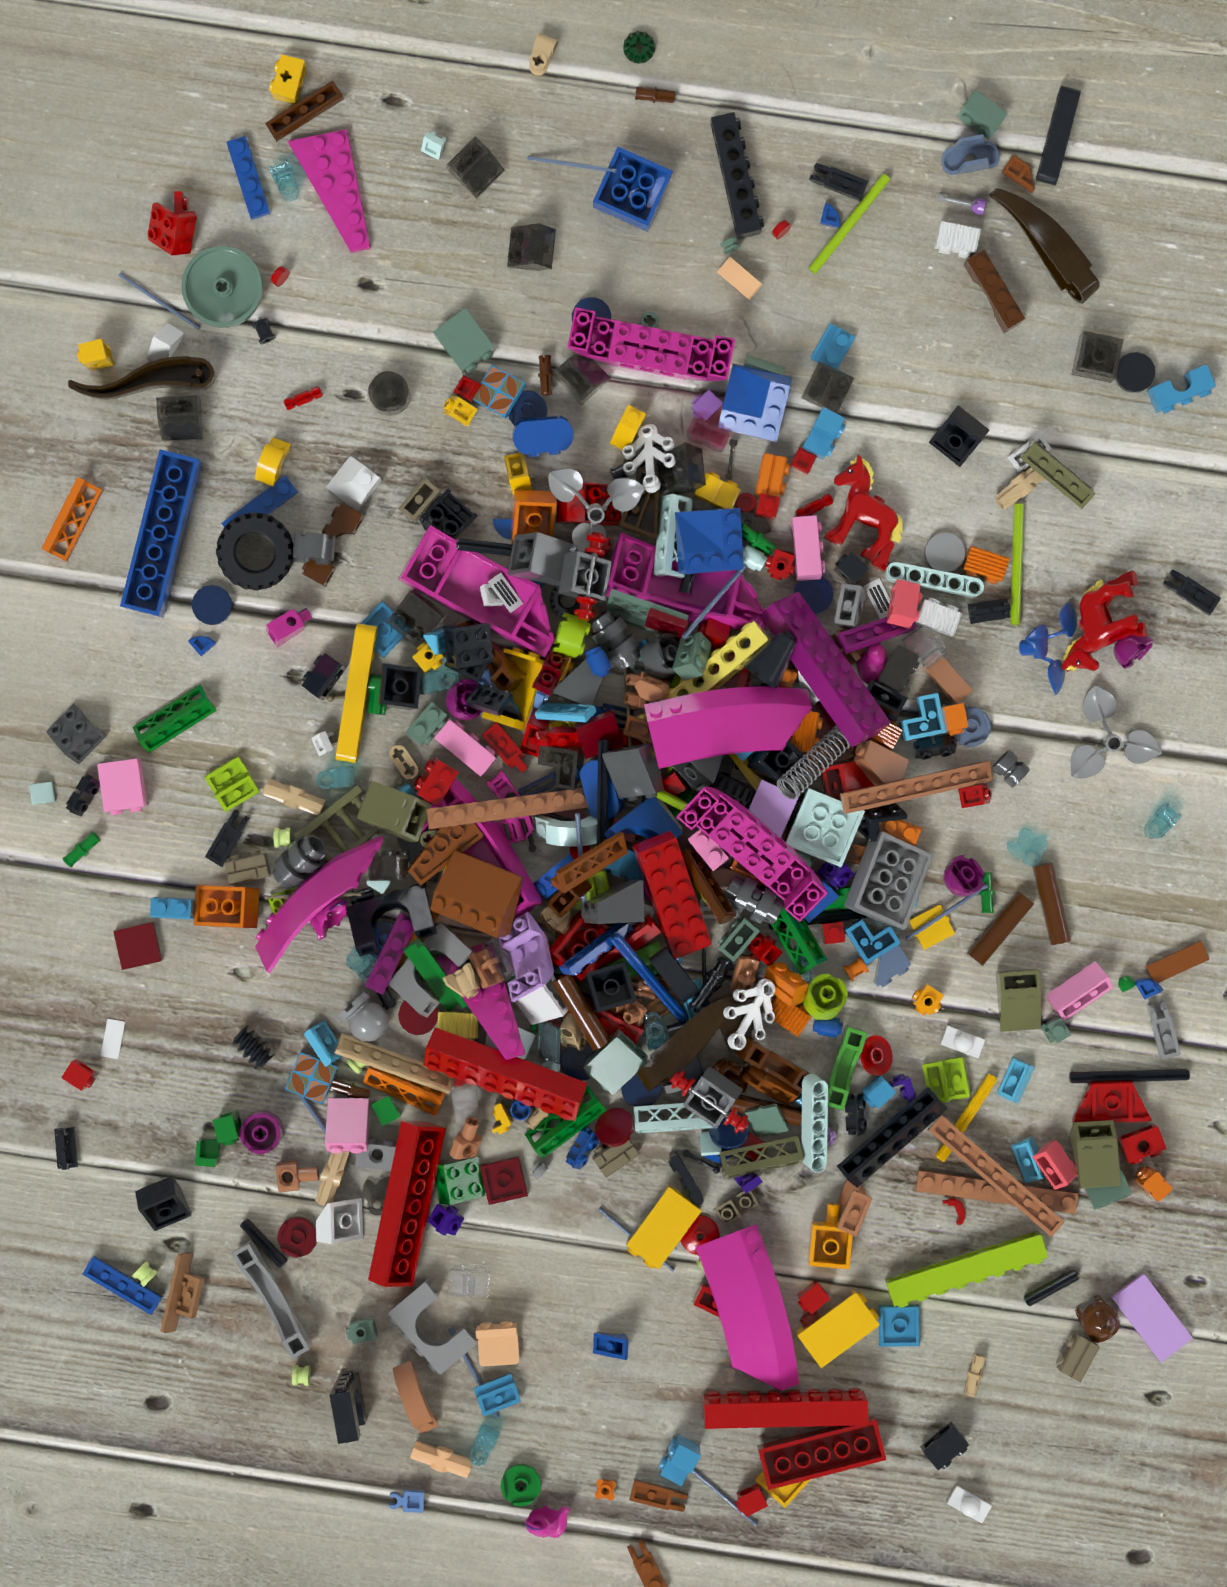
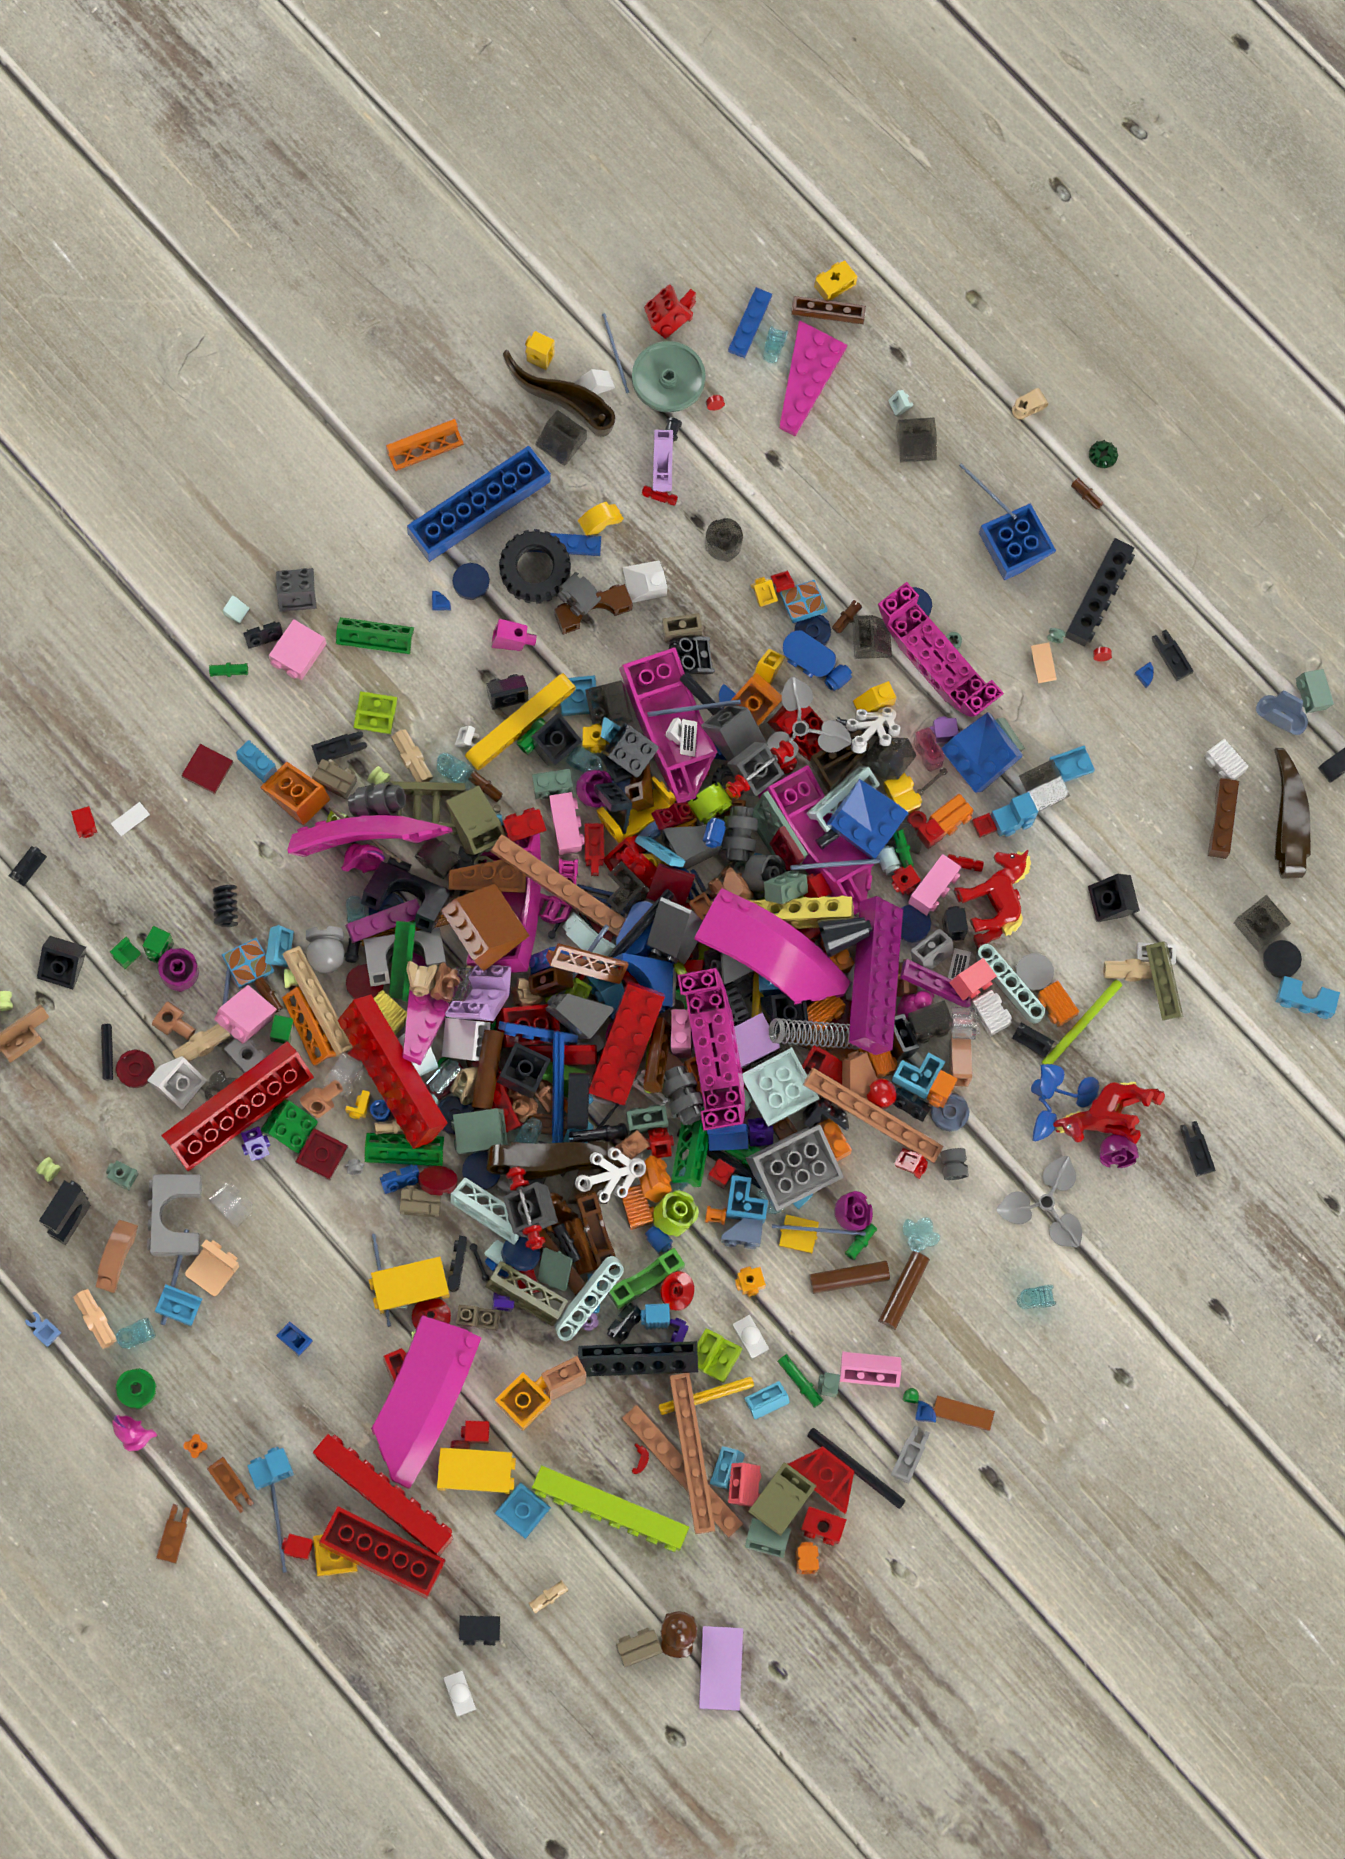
camera: 30 degrees right, 15 degrees down
light grey arch [231,1240,313,1359] -> none
light aqua slope [366,880,393,894] -> none
tan beam [389,745,419,780] -> none
sand green brick [433,308,495,374] -> none
clear smoke slope [507,223,556,271] -> none
lime piece [808,174,890,274] -> none
hinge [937,194,987,215] -> none
olive slope [996,968,1042,1032] -> none
dark orange tile [1001,154,1035,193] -> none
black axle [1023,1269,1080,1306] -> none
none -> reddish brown axle [468,771,503,802]
none -> black pin [553,1223,581,1263]
none -> sand blue axle [648,700,741,717]
none -> lavender arch [653,430,673,492]
none -> green pin [777,1354,824,1408]
none -> blue brick [824,664,852,692]
none -> red hair [866,1078,896,1109]

